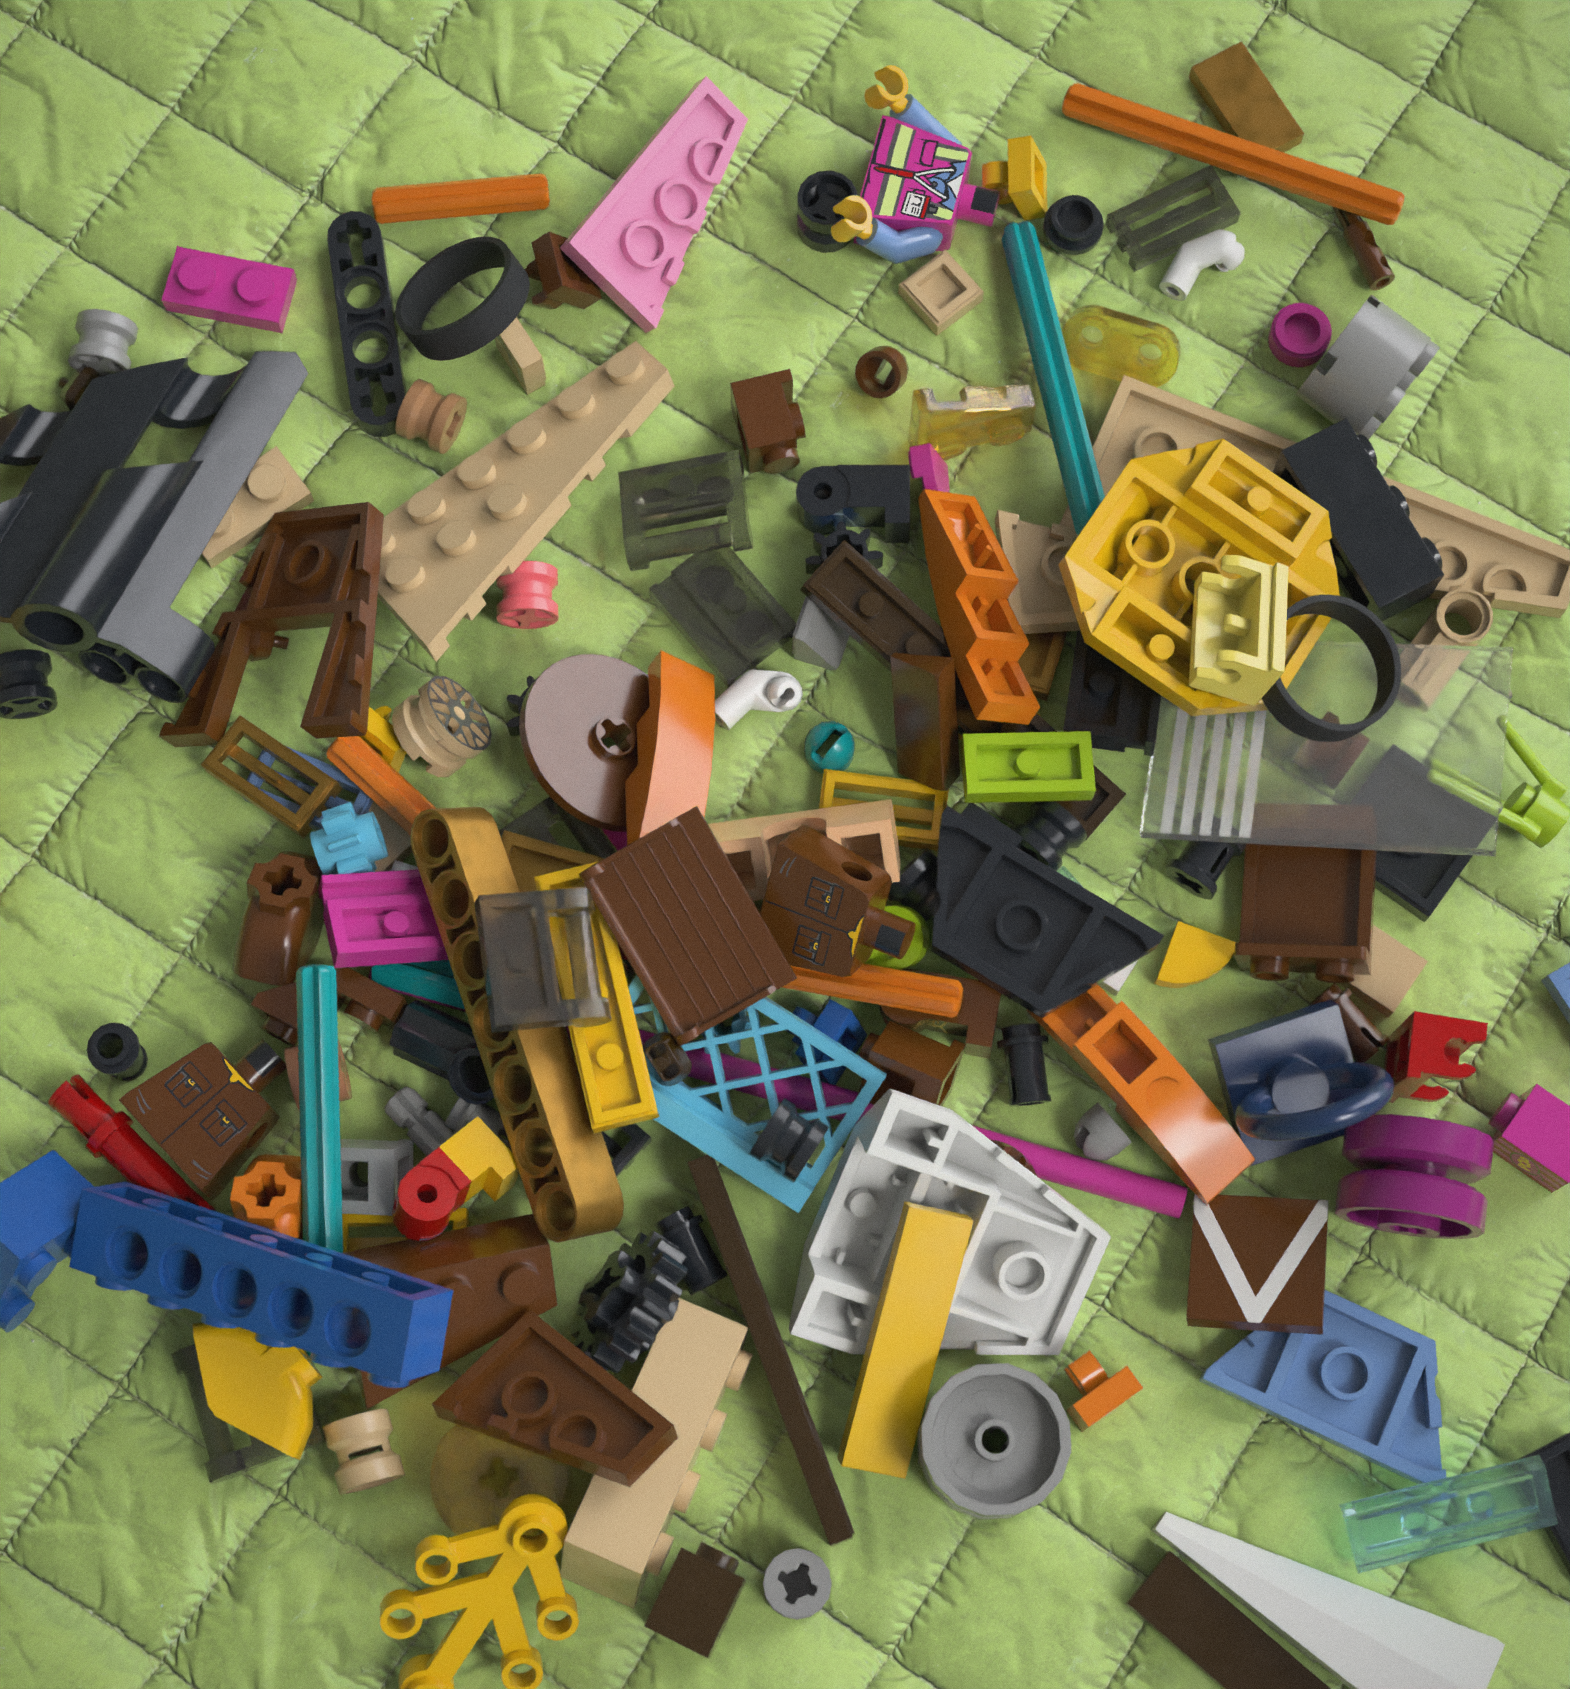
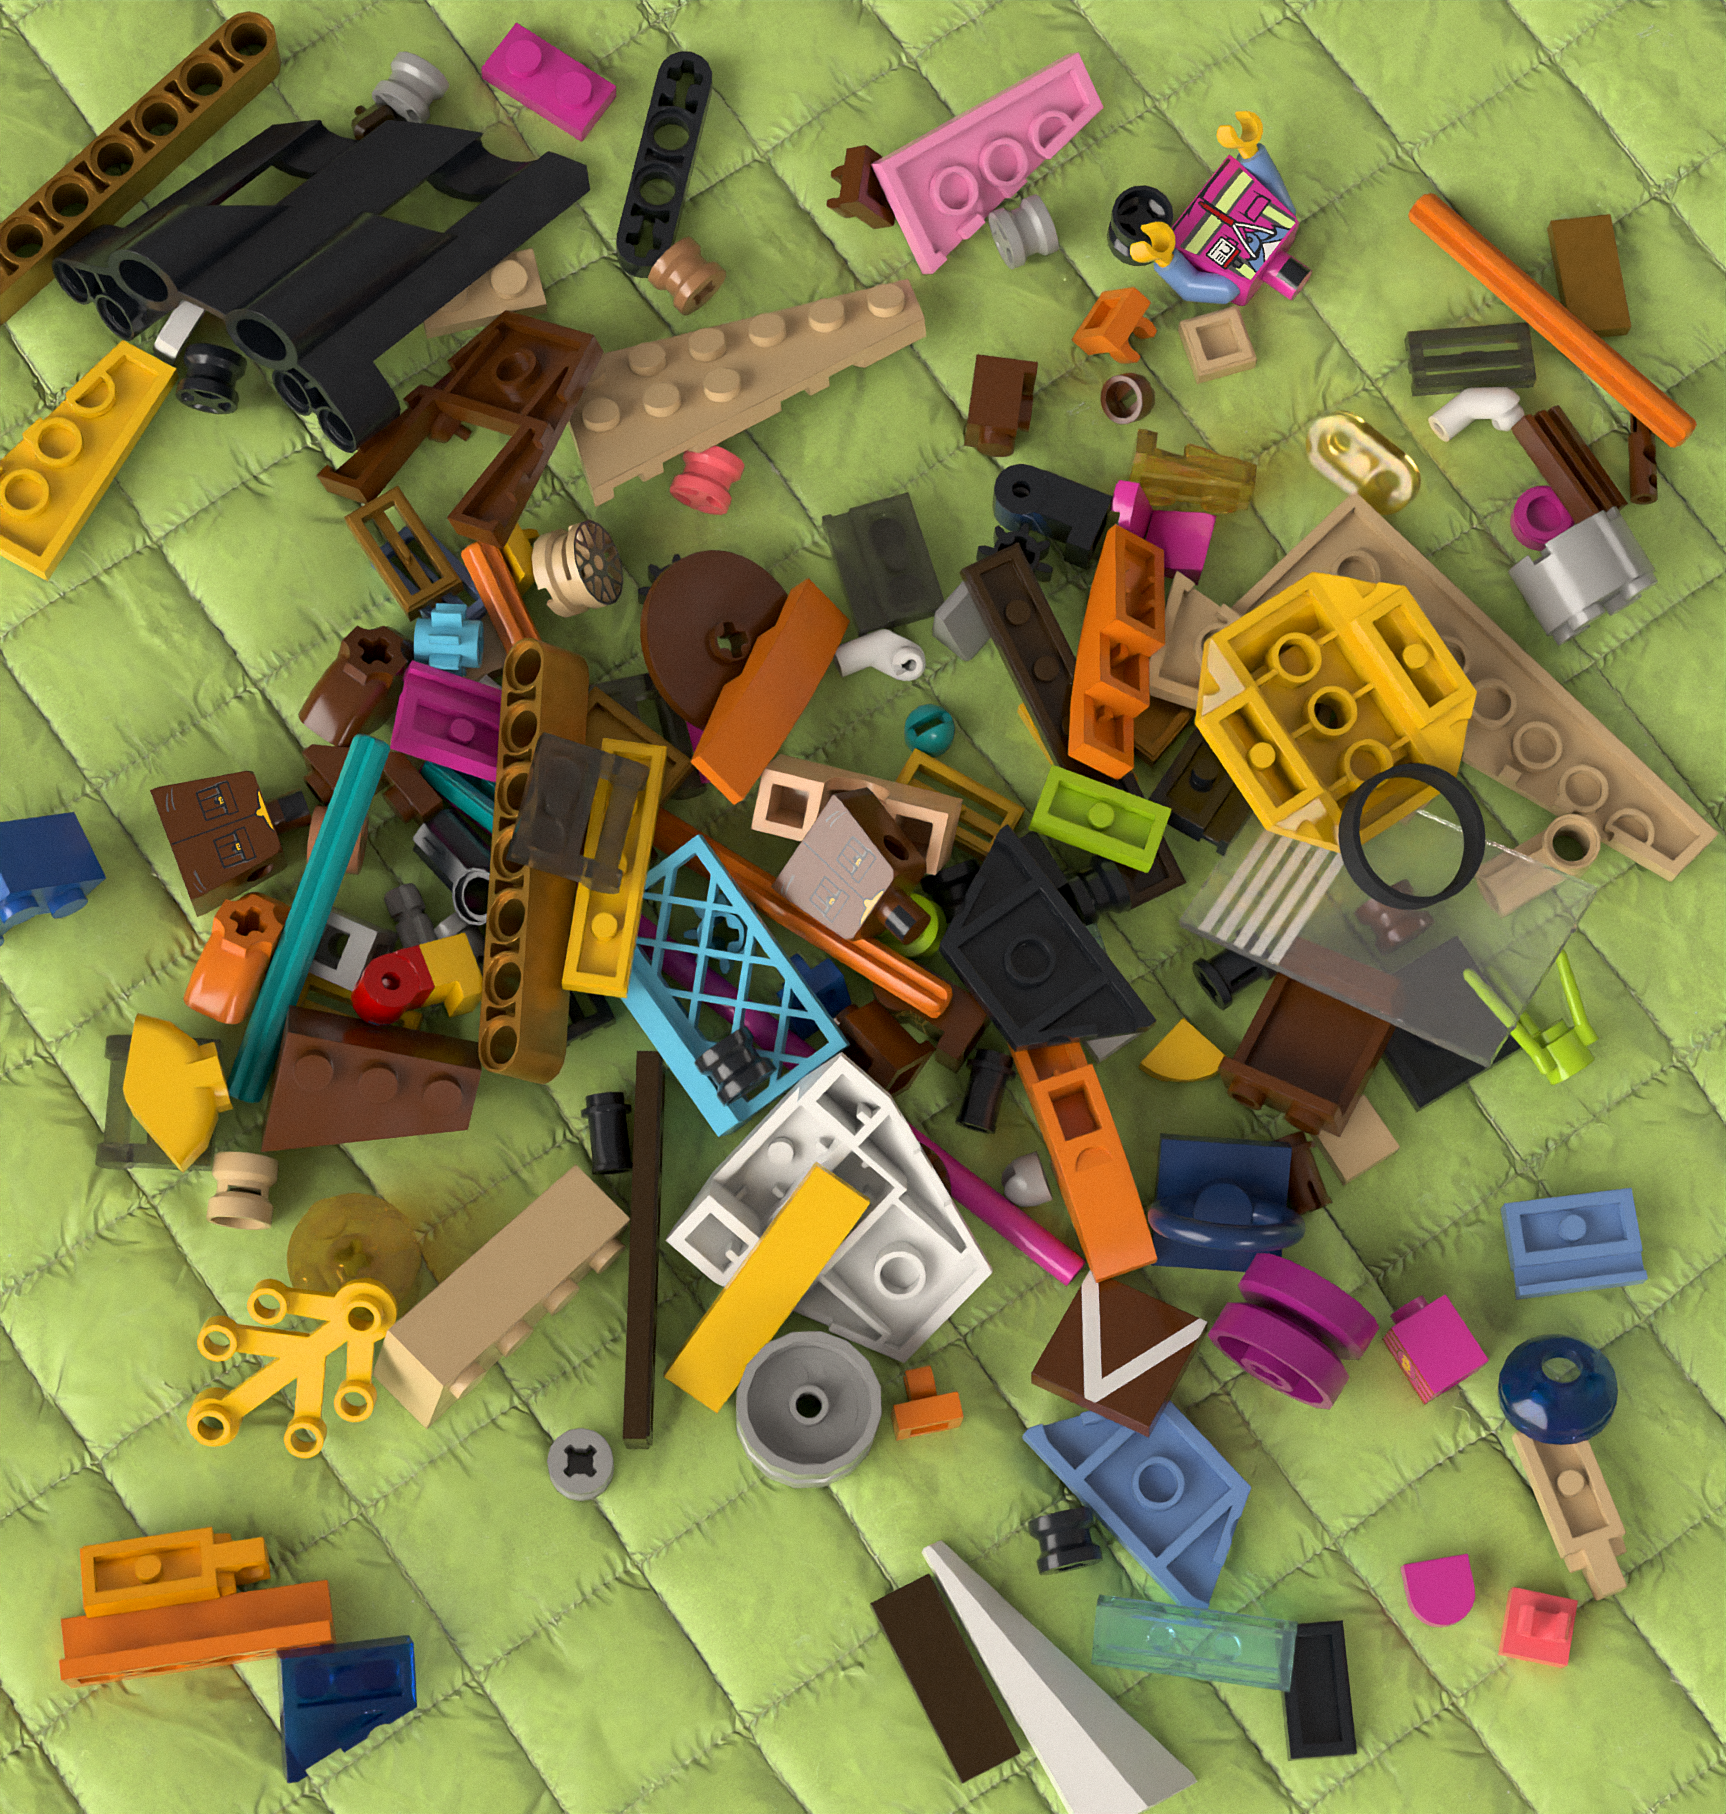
camera: 15 degrees right, 0 degrees up
red pin [48,1074,216,1211] -> none
blue brick [69,1181,453,1388] -> none
black pin [87,1022,148,1082] -> none
orange axle [372,173,550,224] -> none
black tyre [395,237,530,361] -> none
reddish brown wing [432,1310,678,1487] -> none
tan tile [495,317,546,395] -> none
black gear [570,1231,688,1374] -> none
reddish brown piece [578,806,797,1046] -> none
clear smoke plate [618,449,754,572] -> none
dark brown rock [643,1032,692,1086] -> none
dark brown brick [644,1542,746,1658] -> none
reddish brown slope [890,653,960,791] -> none
yellow tile [982,135,1047,221] -> none
teal axle [1001,221,1105,535] -> none
black plate [1043,195,1104,255] -> none
light yellow hinge [1189,555,1289,706] -> none
black brick [1273,418,1444,621] -> none
red hinge [1384,1011,1488,1103] -> none
none -> light grey wheel [988,194,1059,269]
none -> black wheel [1027,1507,1103,1575]
none -> orange tile [1071,287,1157,364]
none -> dark pink slope [1146,510,1217,586]
none -> reddish brown tile [1511,405,1628,524]

